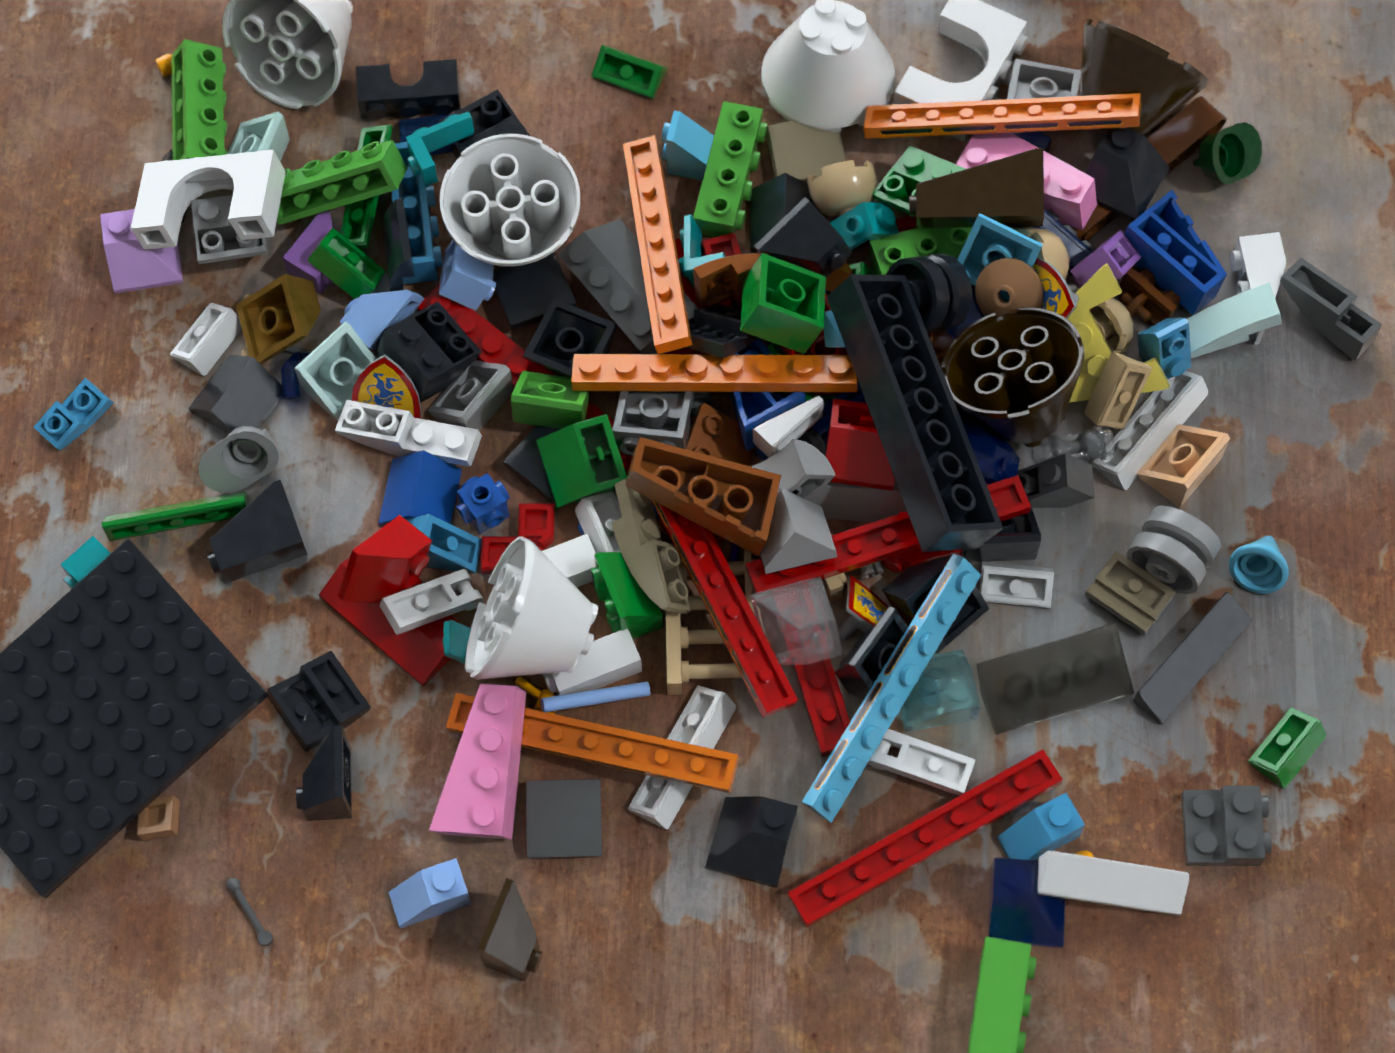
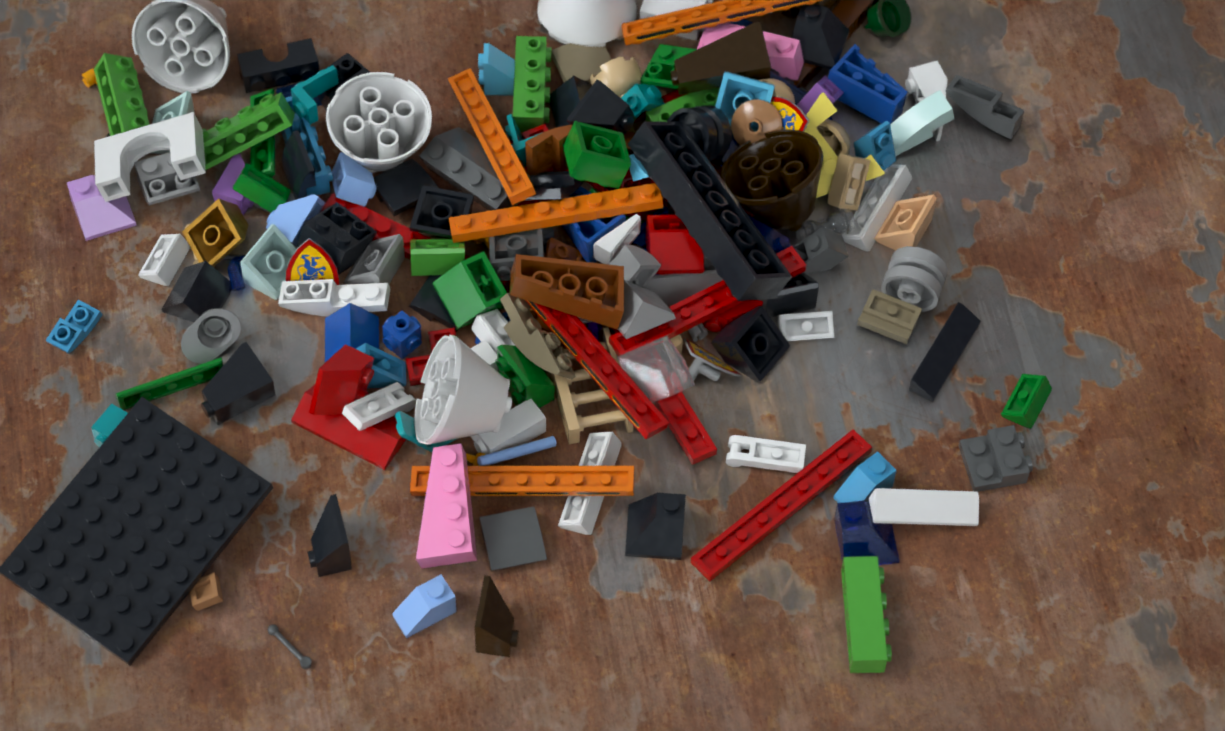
camera: 15 degrees left, 10 degrees down
black slope [267,650,371,752] -> none
green slope [591,45,667,99] -> none
medium azure plate [802,554,981,823] -> none
black slope [835,607,907,699] -> none
clear light blue slope [900,650,980,732] -> none
clear smoke slope [976,623,1134,735] -> none
reddish brown hips [1116,267,1181,326] -> none
medium azure hat [1229,536,1289,594] -> none

